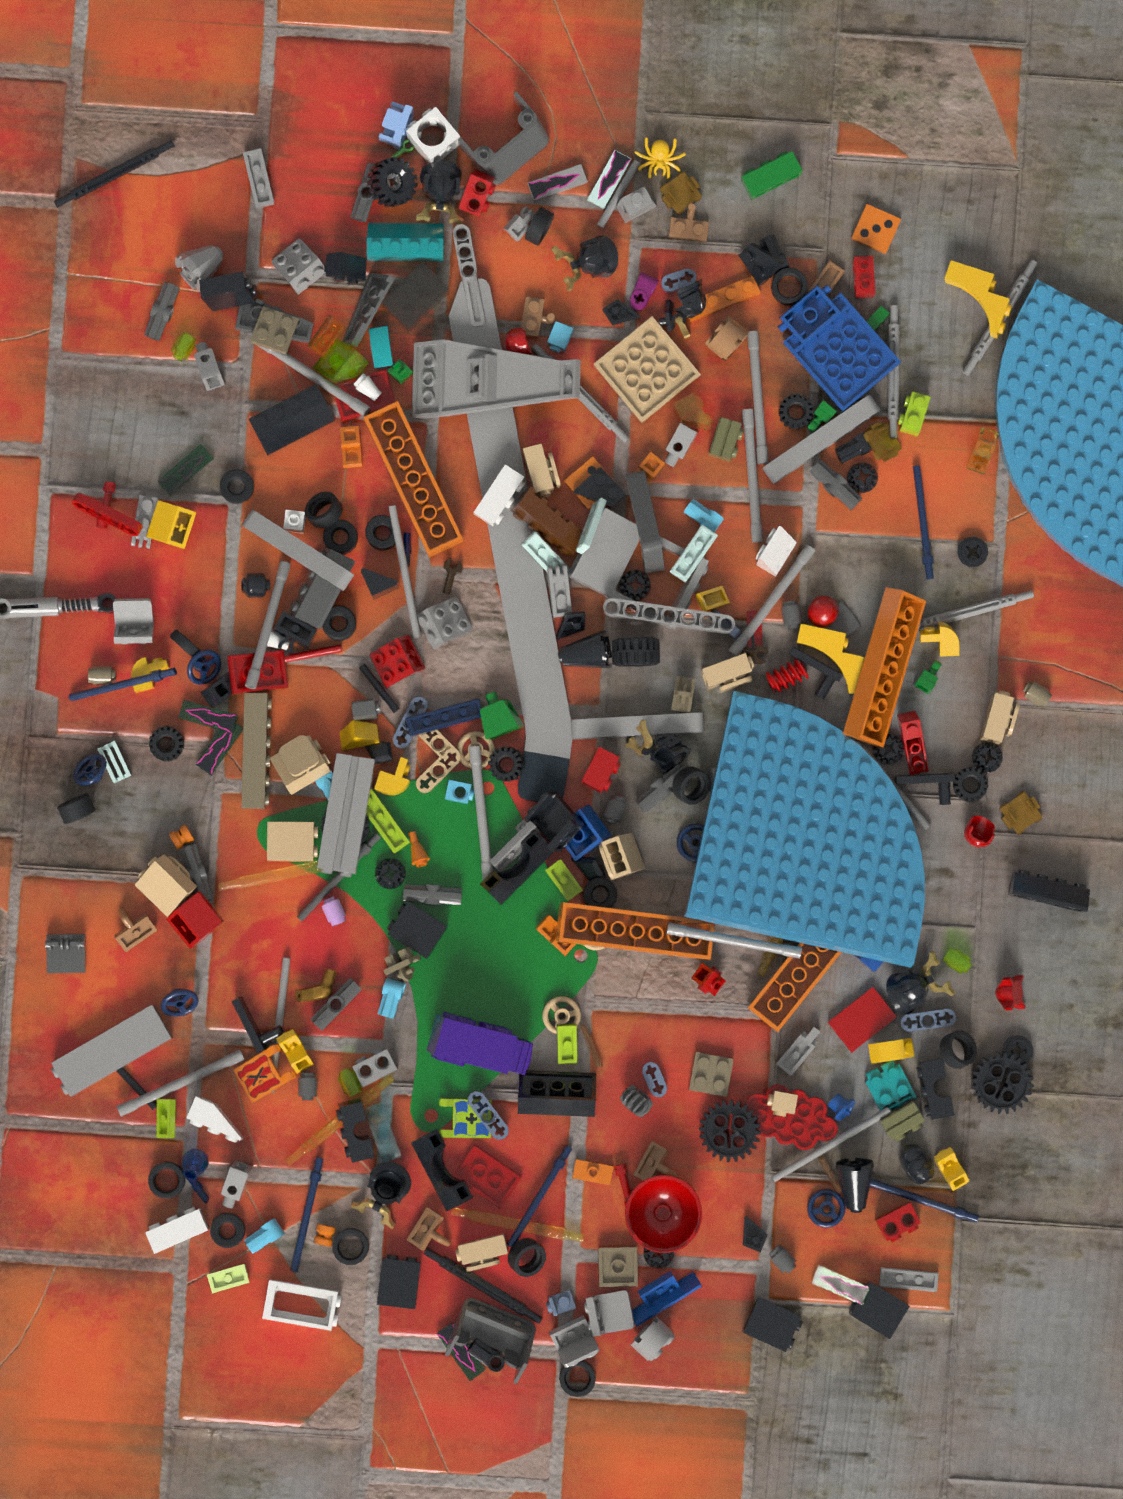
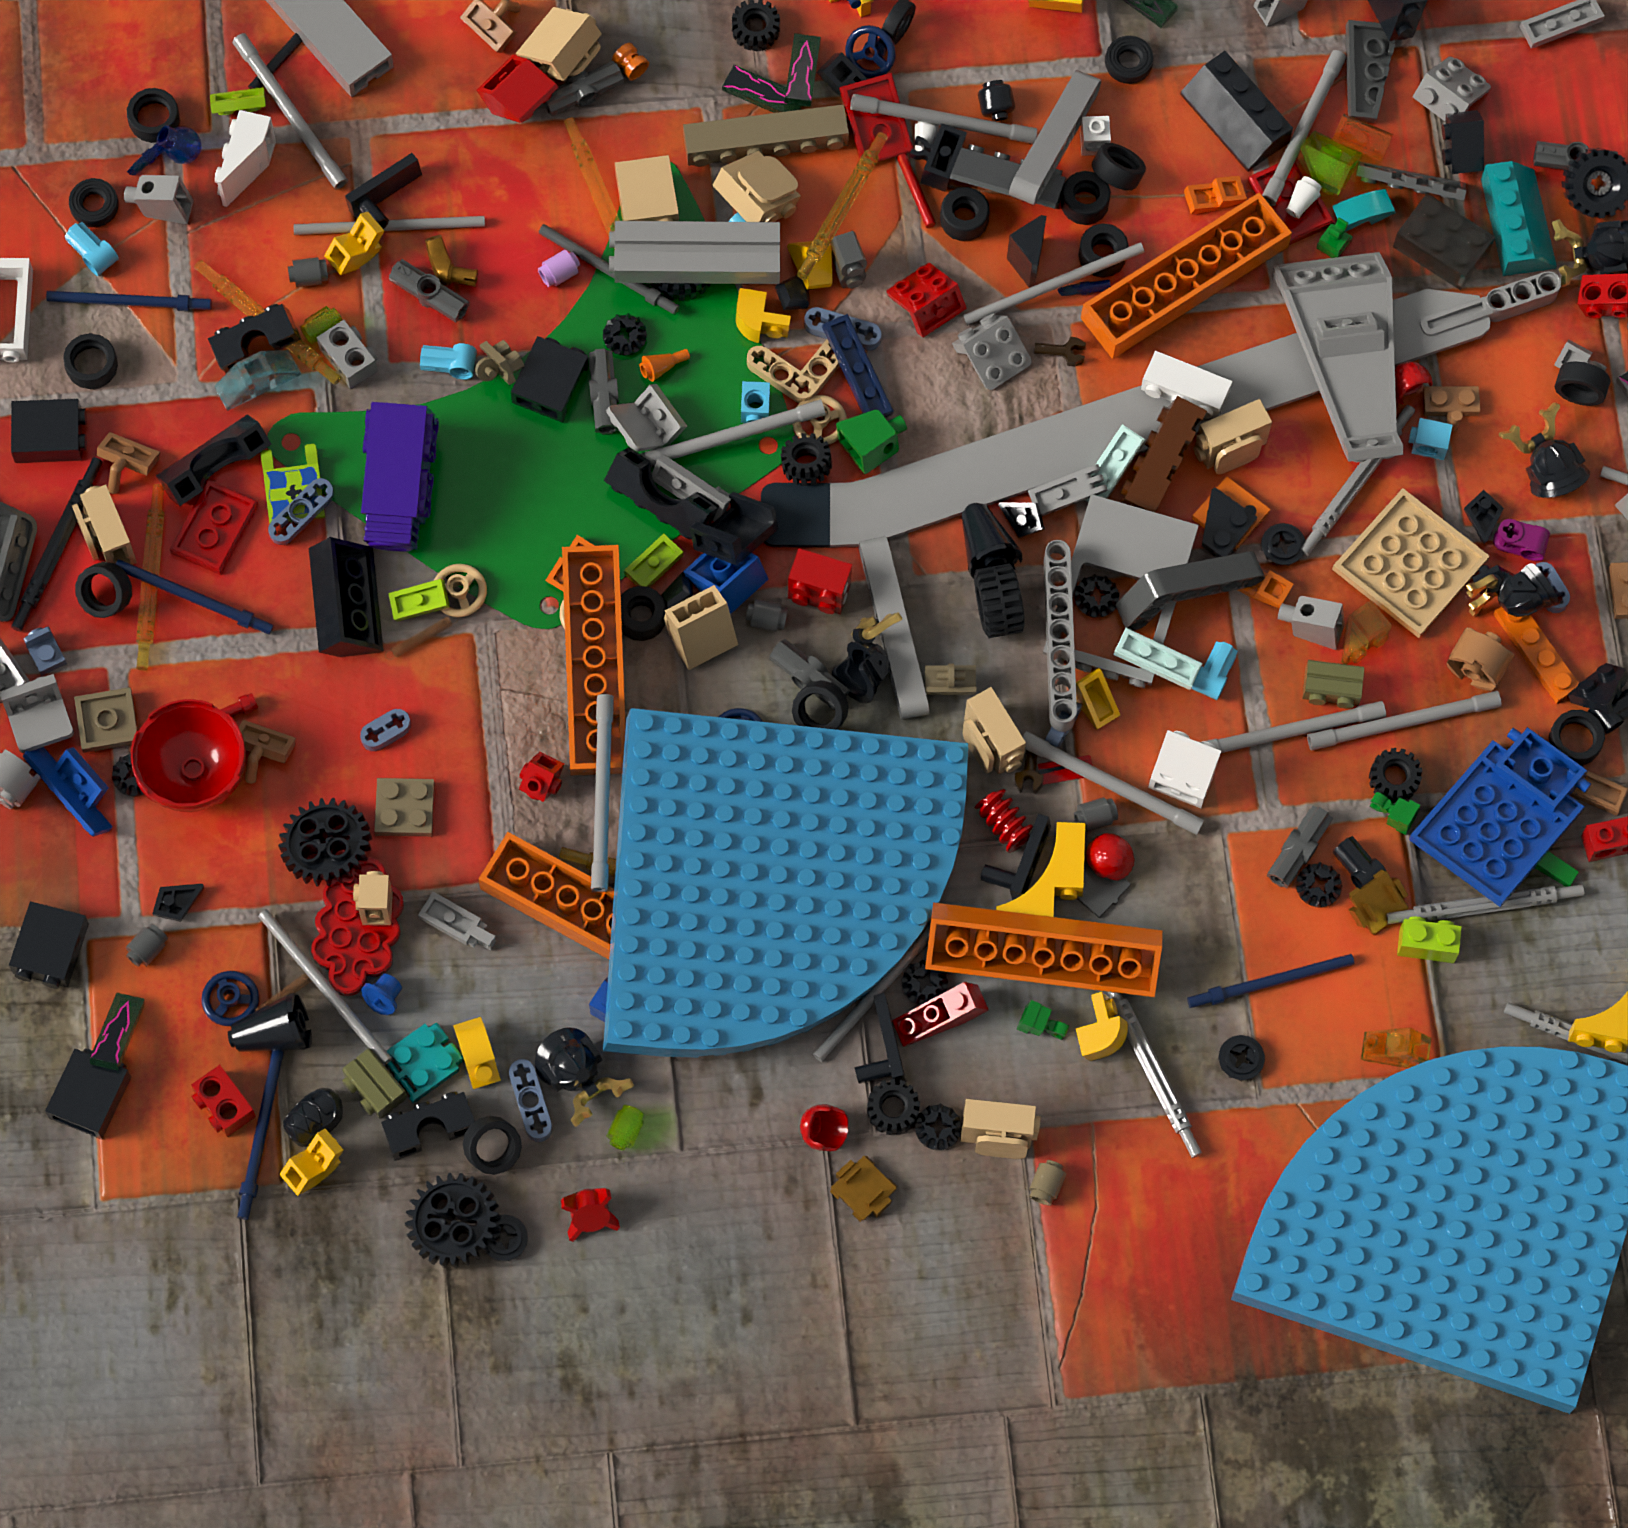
camera: 80 degrees right, 15 degrees down
white brick [145,1207,209,1254] -> none
dark blue piece [161,989,199,1017] -> none
yellowish green plate [207,1264,250,1293] -> none
flag [234,1044,296,1103] -> none
dark tan plate [250,306,299,355] -> none
orange wheel [313,1224,336,1247] -> none
black helmet [350,1162,411,1229] -> none
black bar [359,664,400,713] -> none
lime plate [367,789,410,854] -> none
orange plate [572,1159,614,1185] -> none
light aqua tile [576,498,607,554] -> none
dark grey gear [620,1085,653,1117] -> none
light grey beam [762,395,881,484] -> none
red tile [827,987,897,1053] -> none
light grey tile [879,1267,939,1292] -> none
black slope [1008,869,1090,913] -> none
none -> light grey bracket [606,384,687,452]
none -> clear yellow axle [797,132,888,280]
none -> black gear [1261,523,1305,567]

